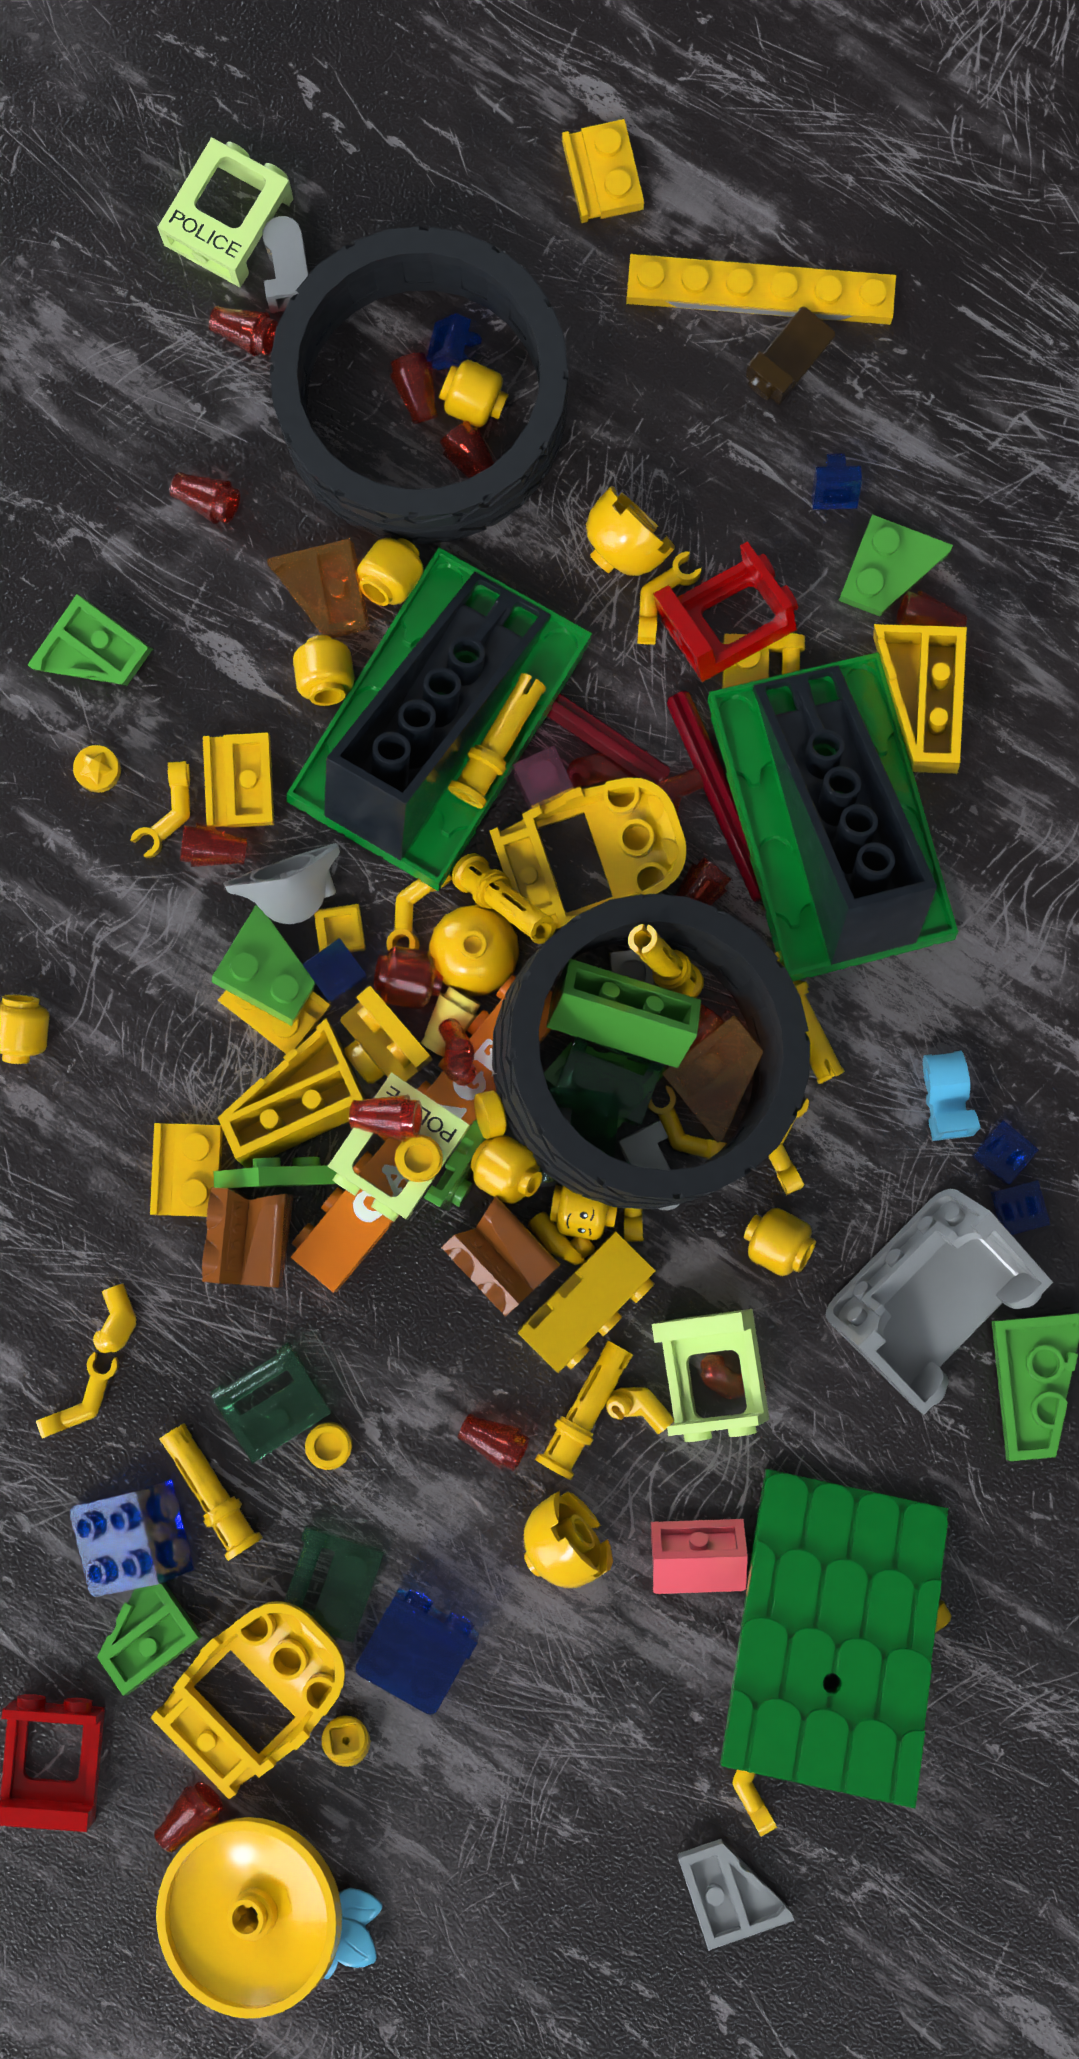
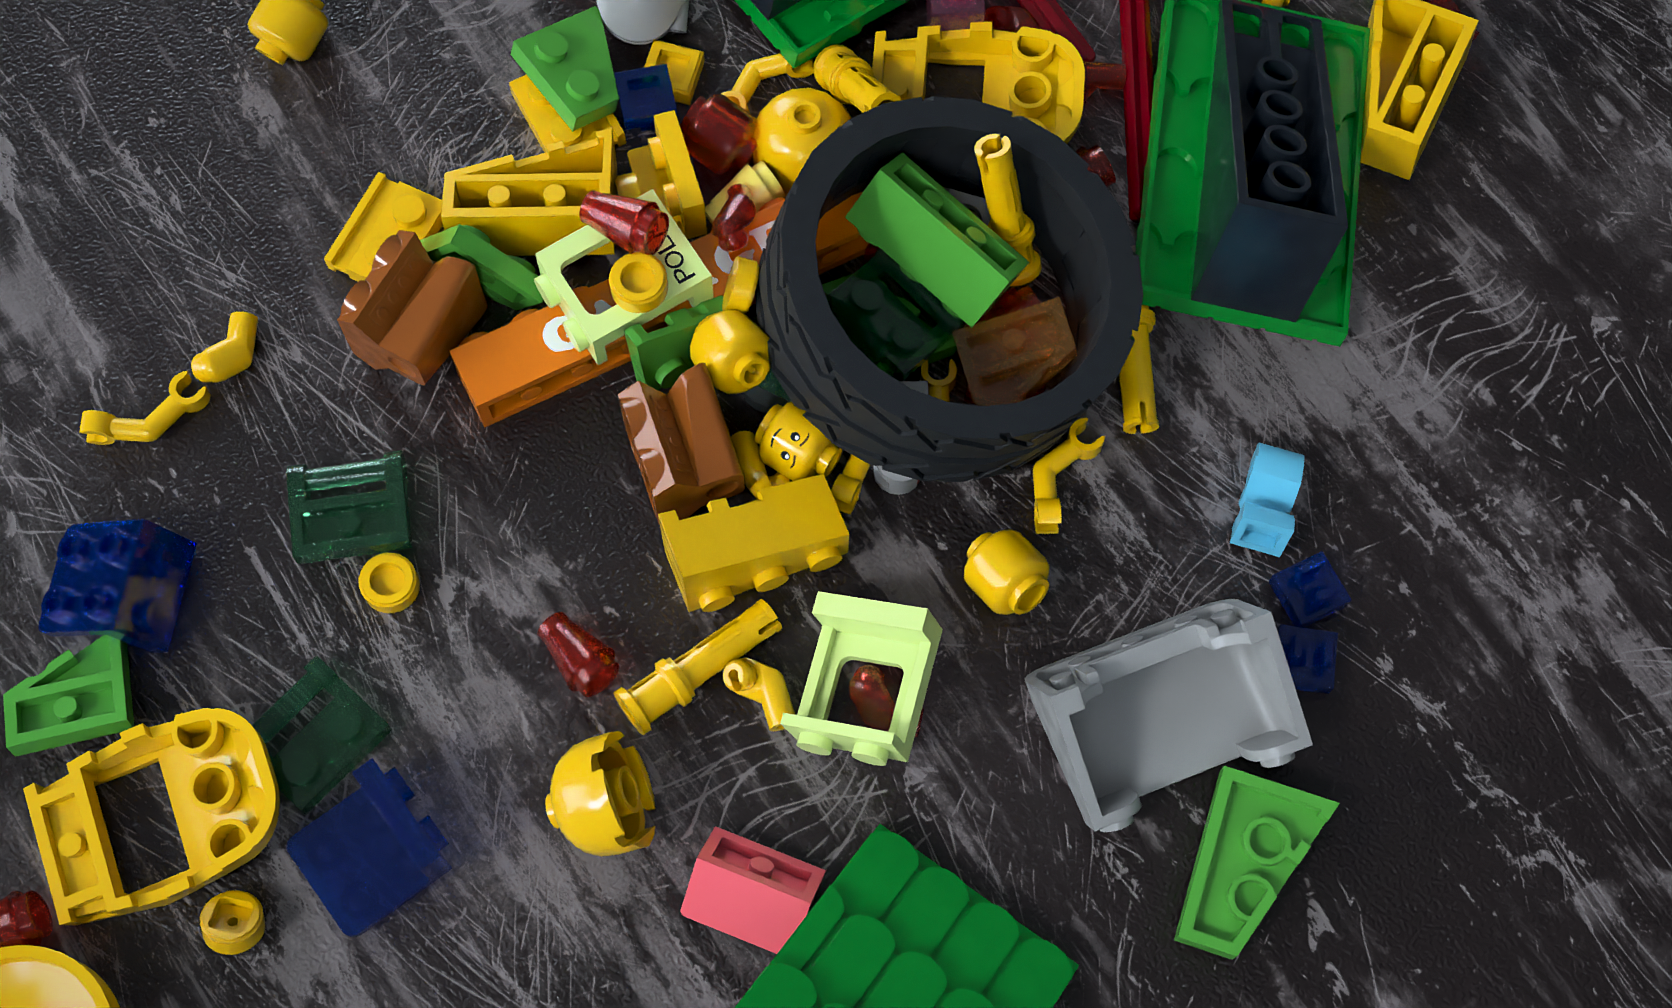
camera: 20 degrees right, 15 degrees down
yellow pin [159,1423,263,1561] -> none

